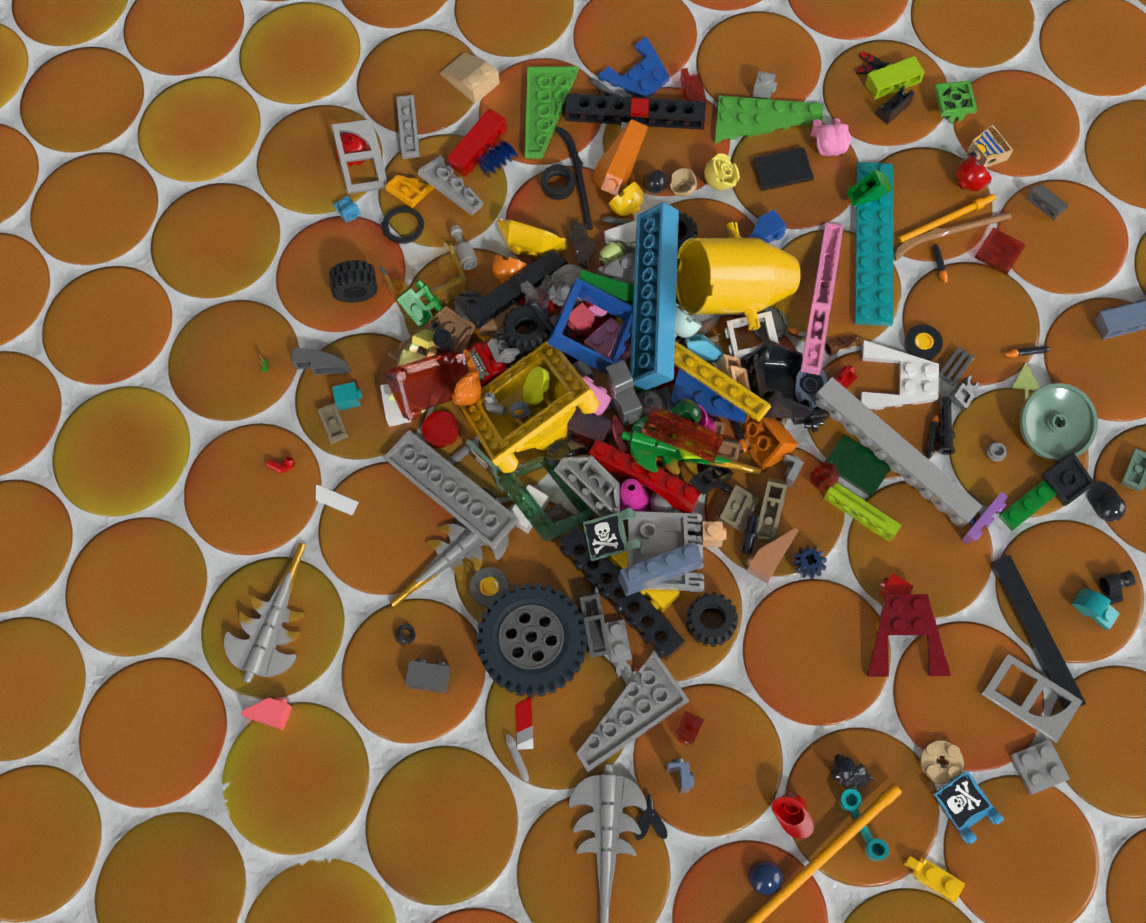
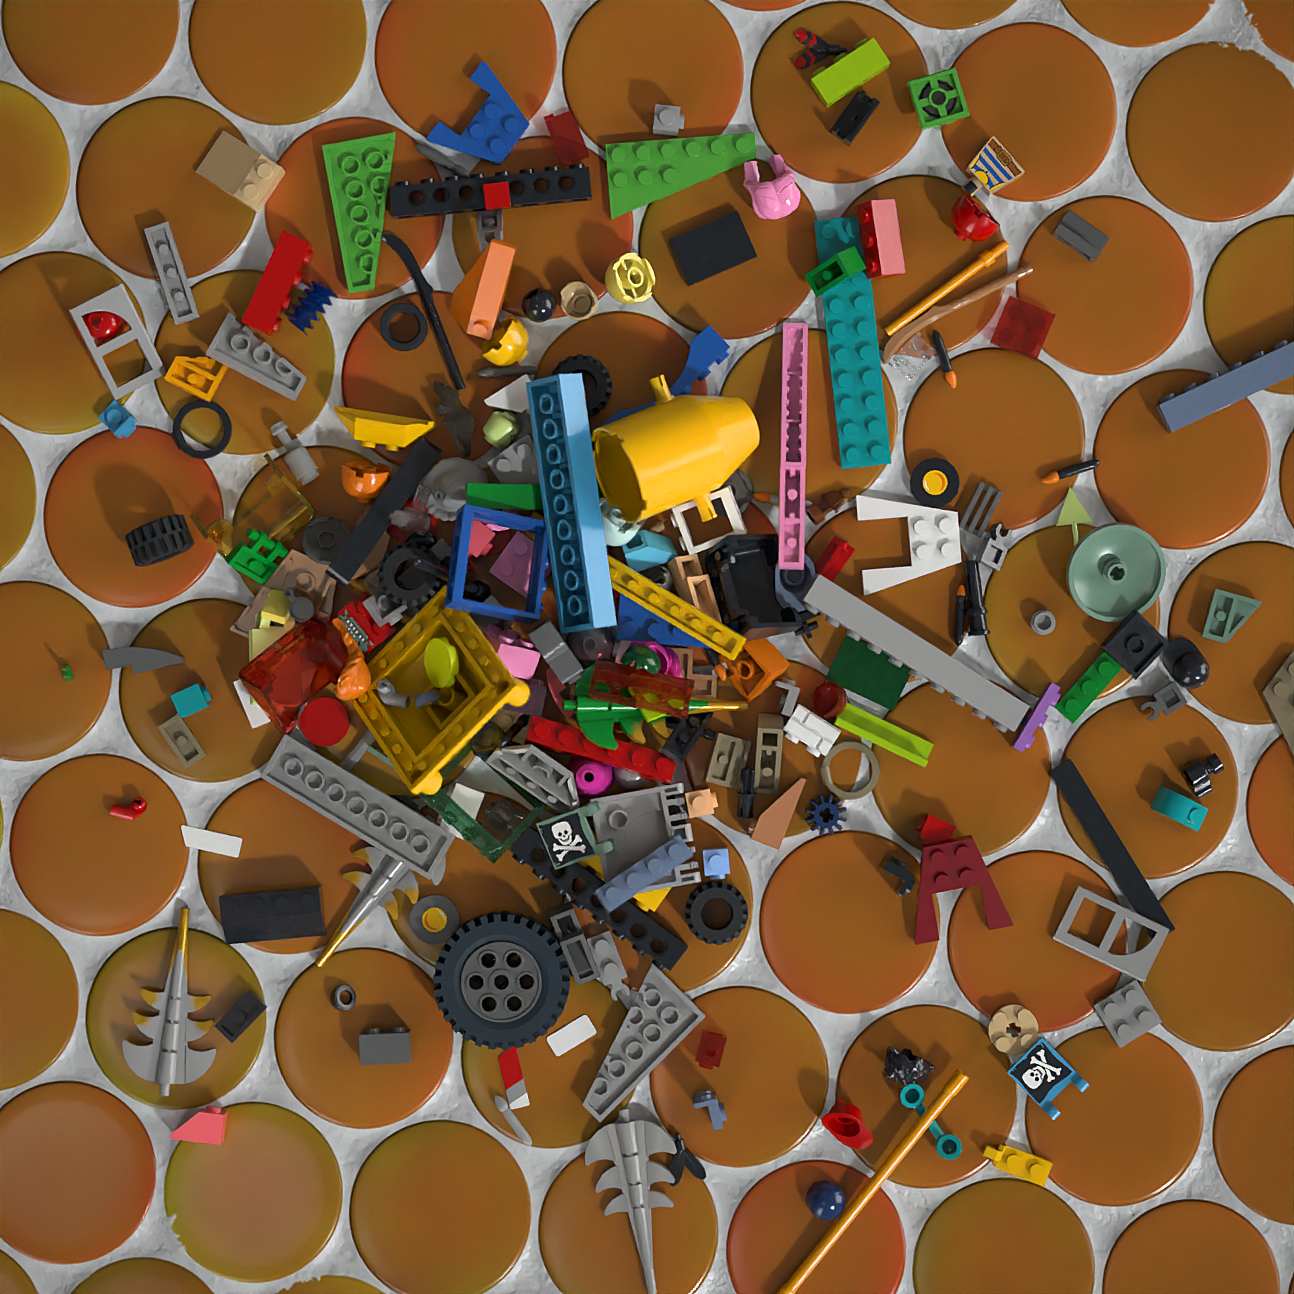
camera: 20 degrees left, 20 degrees up
none -> black plate [214,989,268,1043]
none -> black slope [219,885,326,944]
none -> white sticker [547,1015,596,1056]
none -> light blue brick [702,847,730,880]
none -> white brick [784,704,841,757]
none -> dark tan piece [819,741,880,800]
none -> brick [856,199,906,279]
none -> black bracket [880,856,915,897]
none -> clear piece [888,331,936,380]
none -> dark grey plate [1139,681,1188,721]

